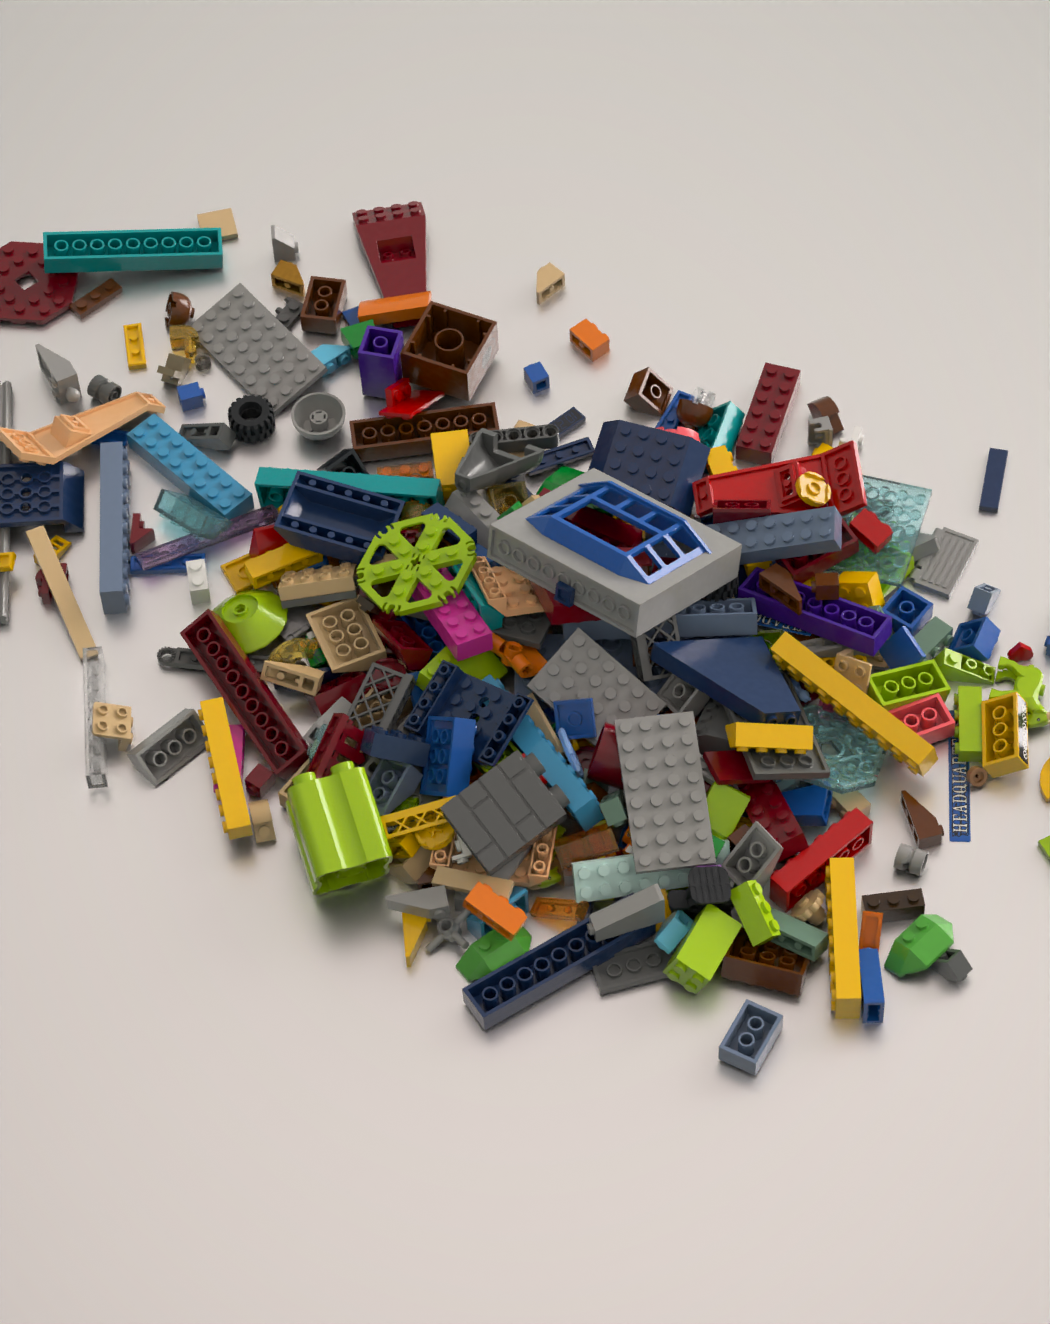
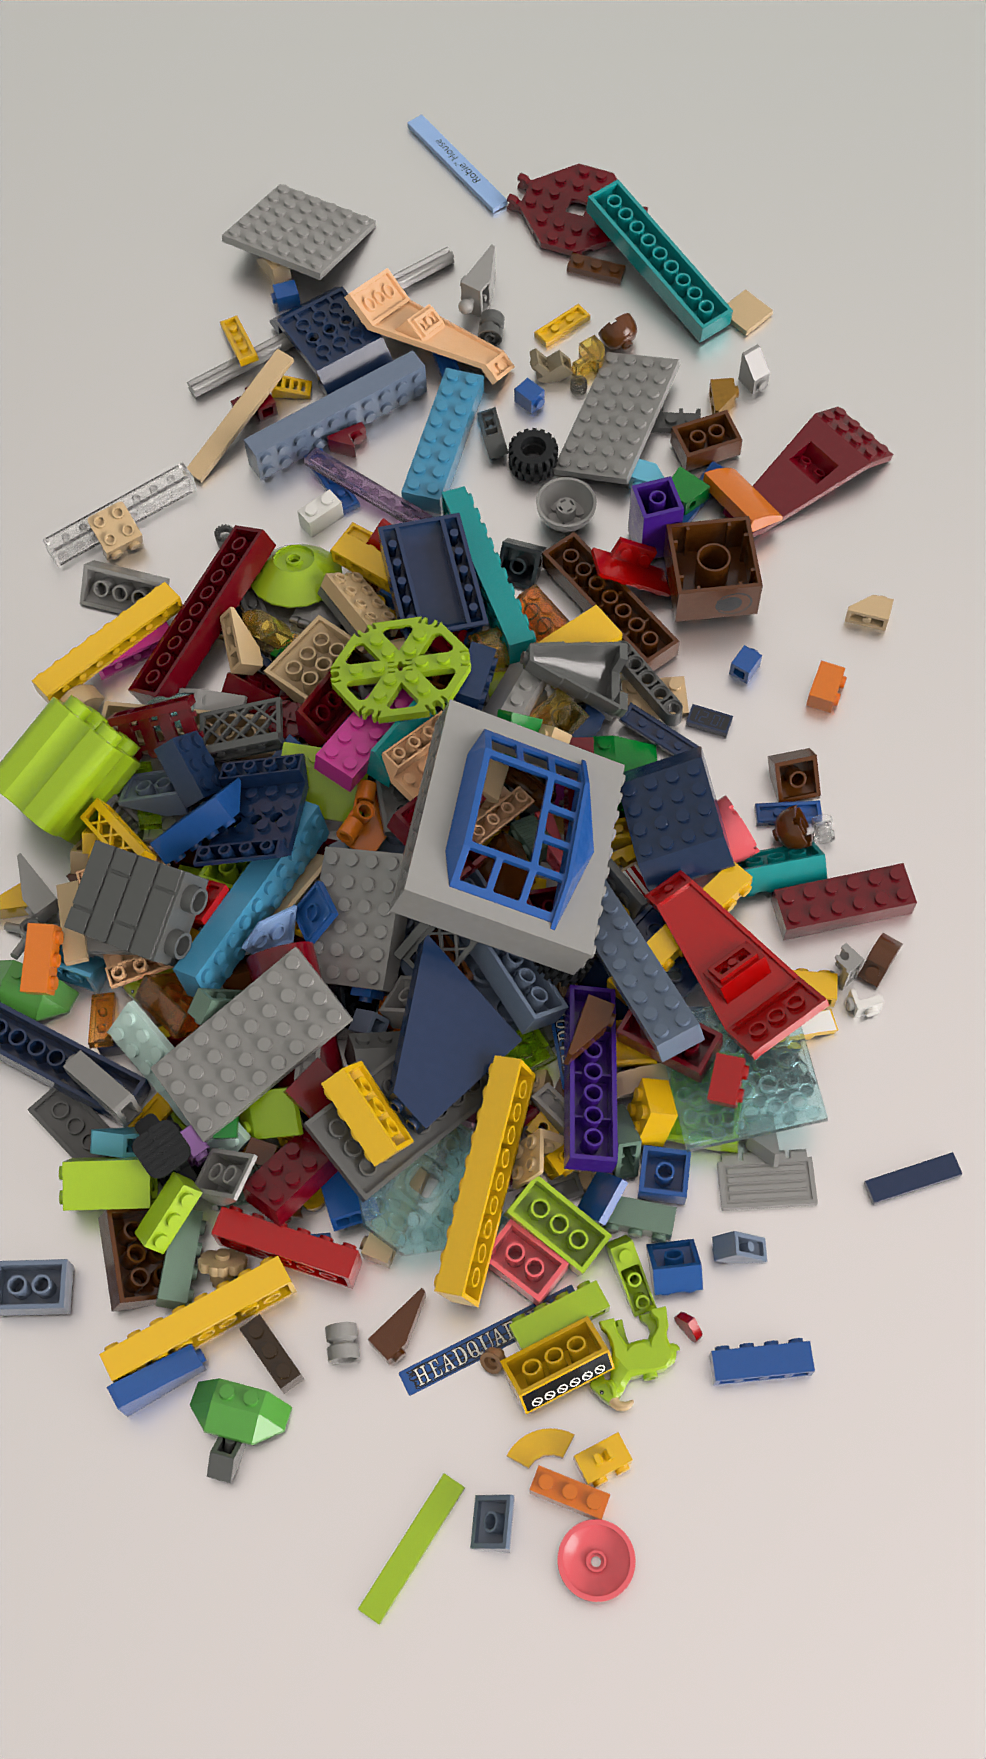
camera: 60 degrees right, 10 degrees up
clear light blue slope [153,489,233,541] -> none
dark red brick [244,763,276,799] -> none
dark blue tile [554,581,575,607] -> none
dark red slope [713,500,771,524] -> none
yellow tile [795,472,831,507] -> none
reddish brown brick [811,572,839,600] -> none
orange tile [859,911,883,953] -> none

